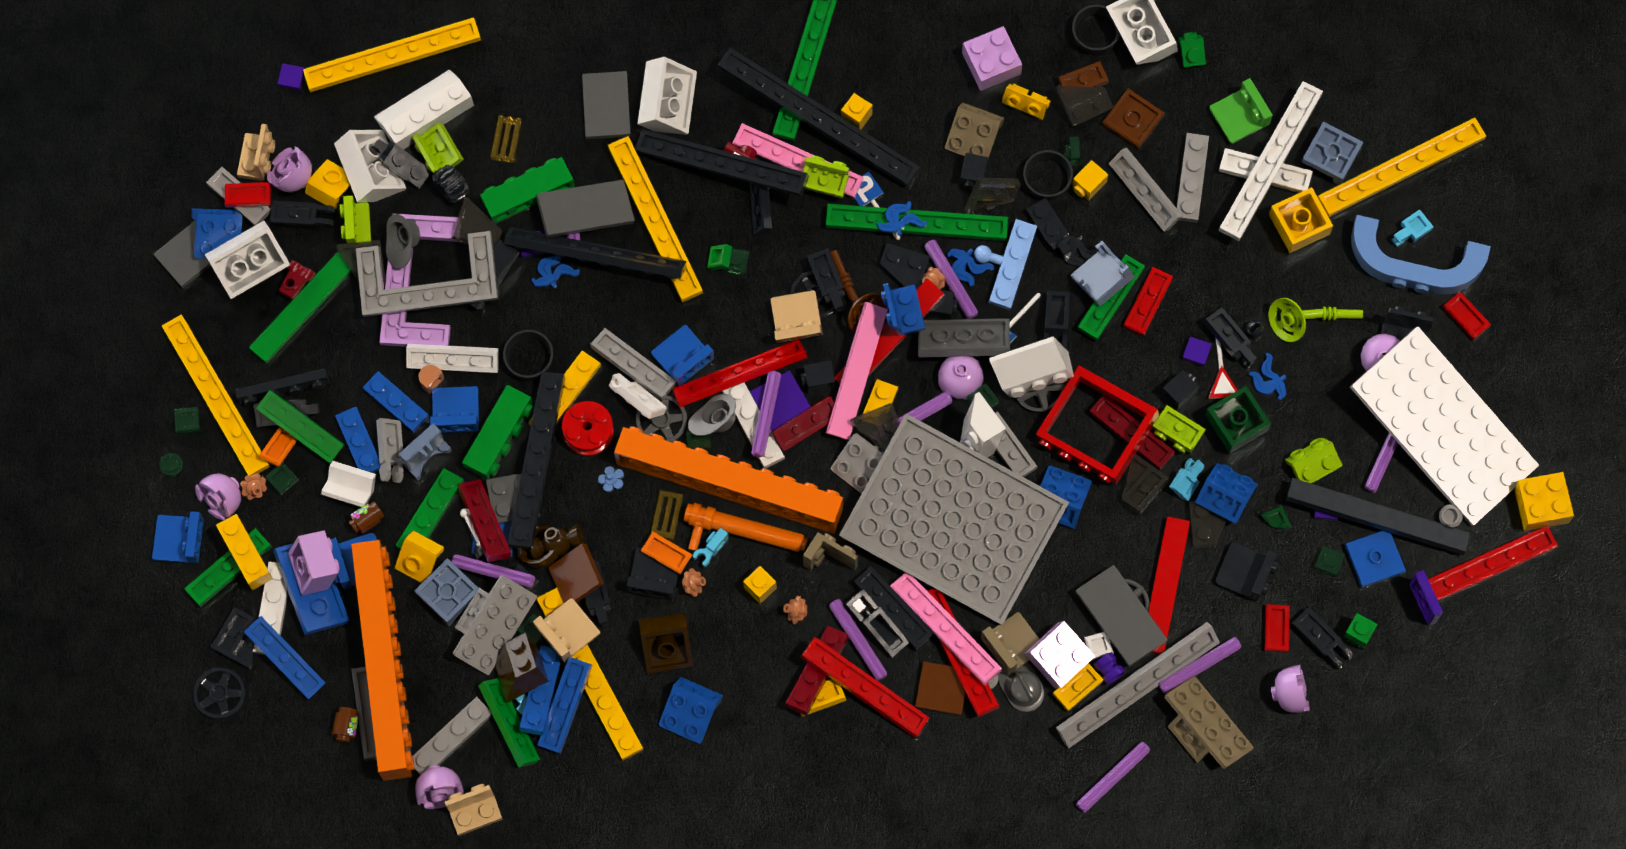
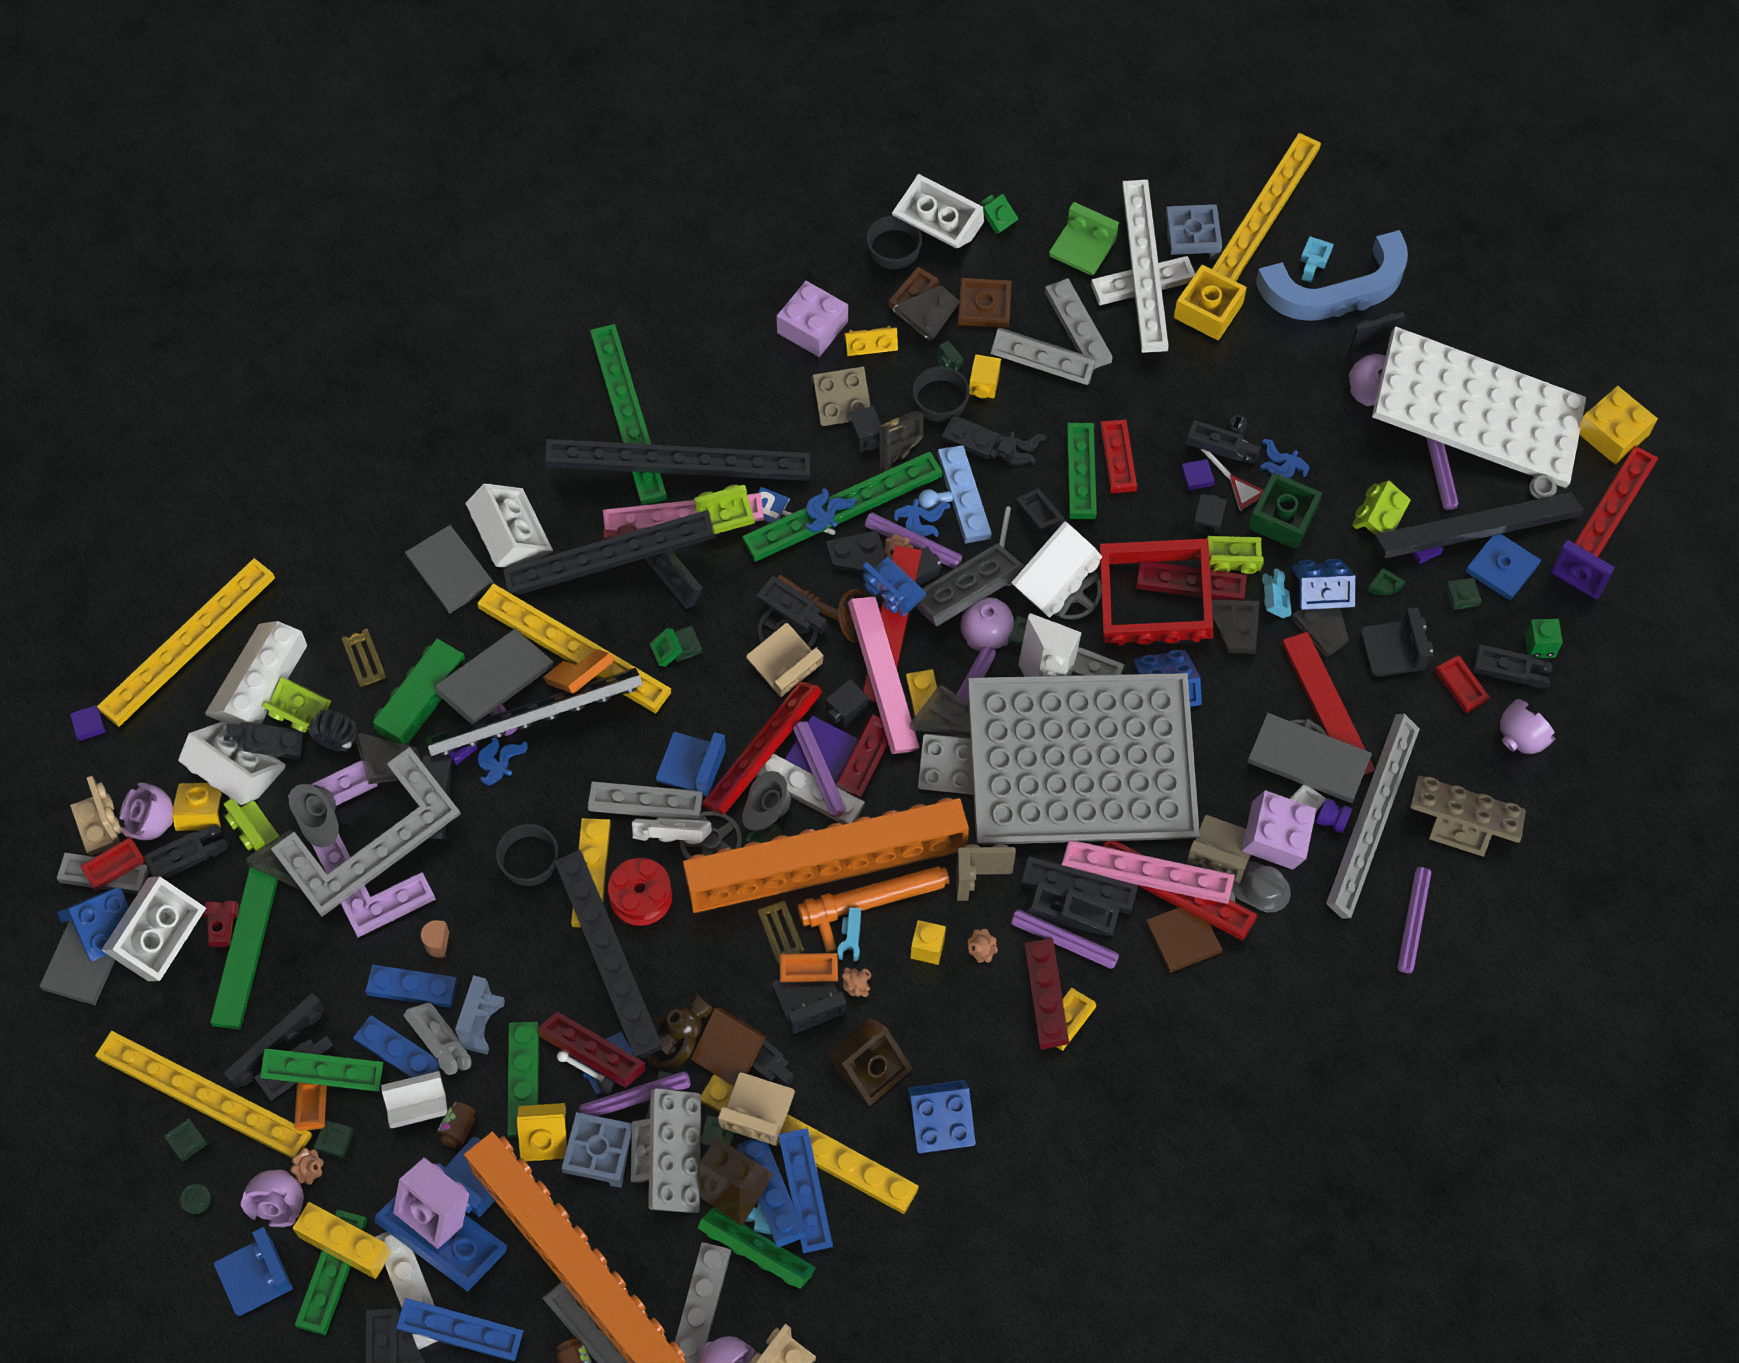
camera: 35 degrees left, 10 degrees down
white plate [406,344,498,373] -> none
blue bracket [430,386,479,433] -> none
green brick [462,385,534,480] -> none
dark grey plate [486,473,540,524] -> none
medium blue plant [598,466,624,492] -> none
red tile [801,637,929,738] -> none
yellow brick [841,93,872,130] -> none
yellow plate [1053,663,1103,712] -> none
piece [1071,241,1134,306] -> none
medium lavender axle [1159,637,1241,694] -> none
lime dish [1269,298,1363,342] -> none
red tile [1442,292,1491,341] -> none
none -> orange tile [543,649,614,694]

